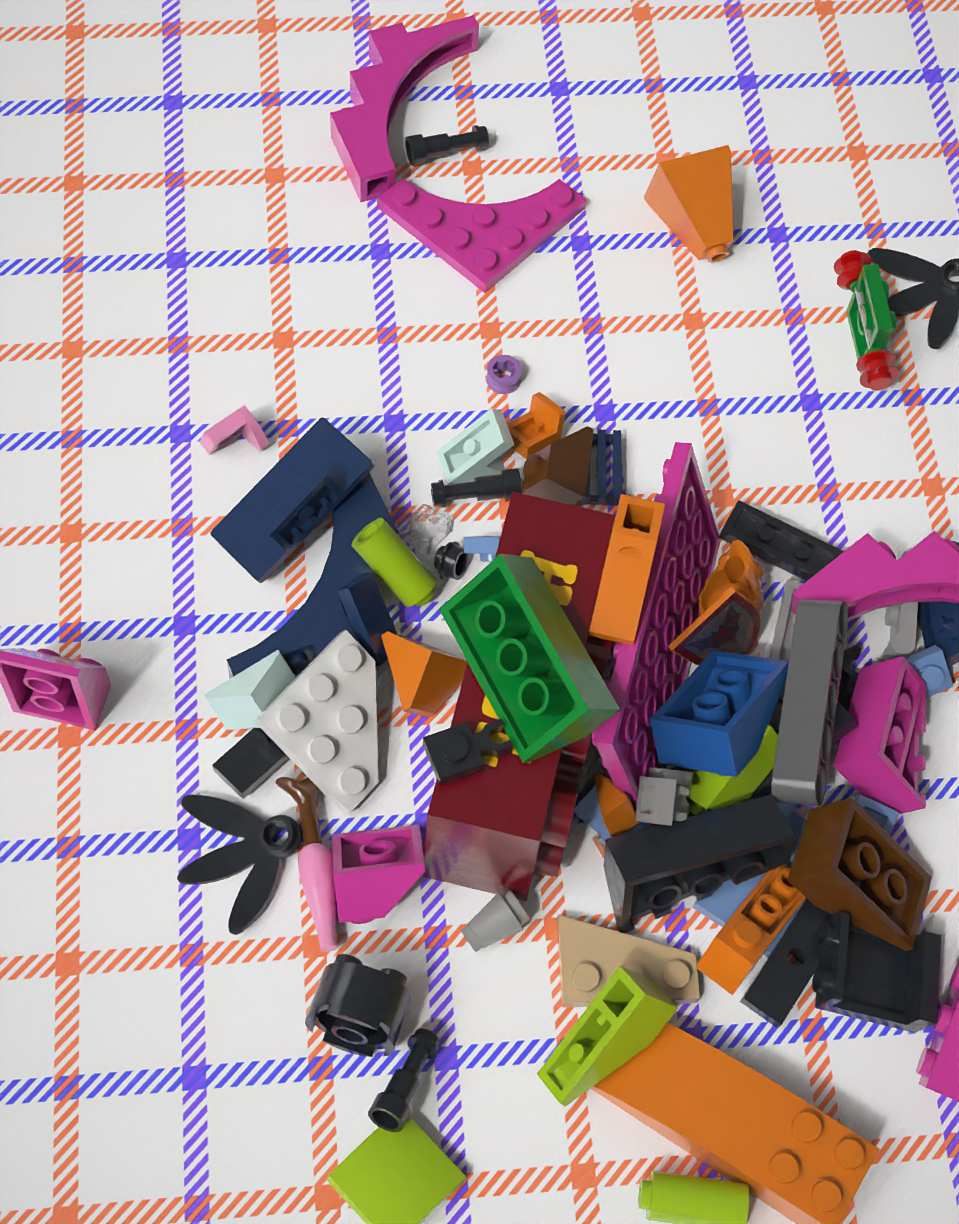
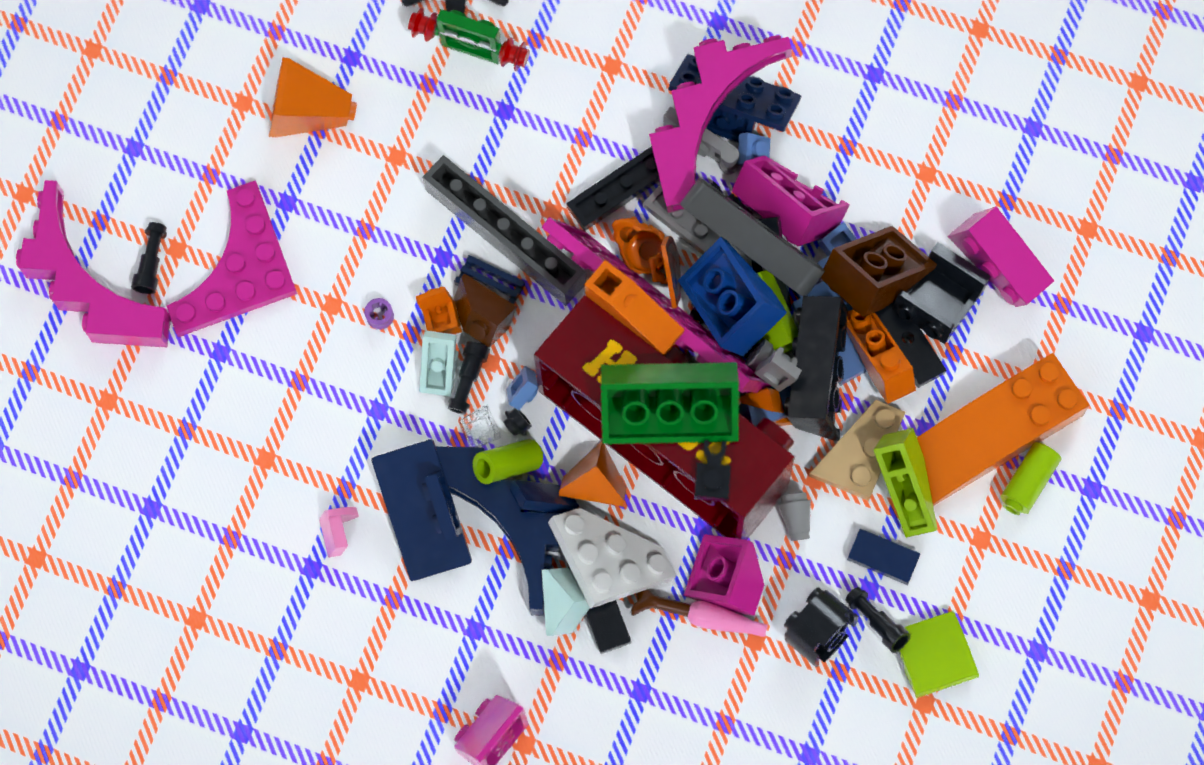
camera: 55 degrees left, 10 degrees up
black plant [177,794,303,935] -> none
none -> dark grey brick [422,155,586,306]
none -> dark blue tile [847,529,921,585]

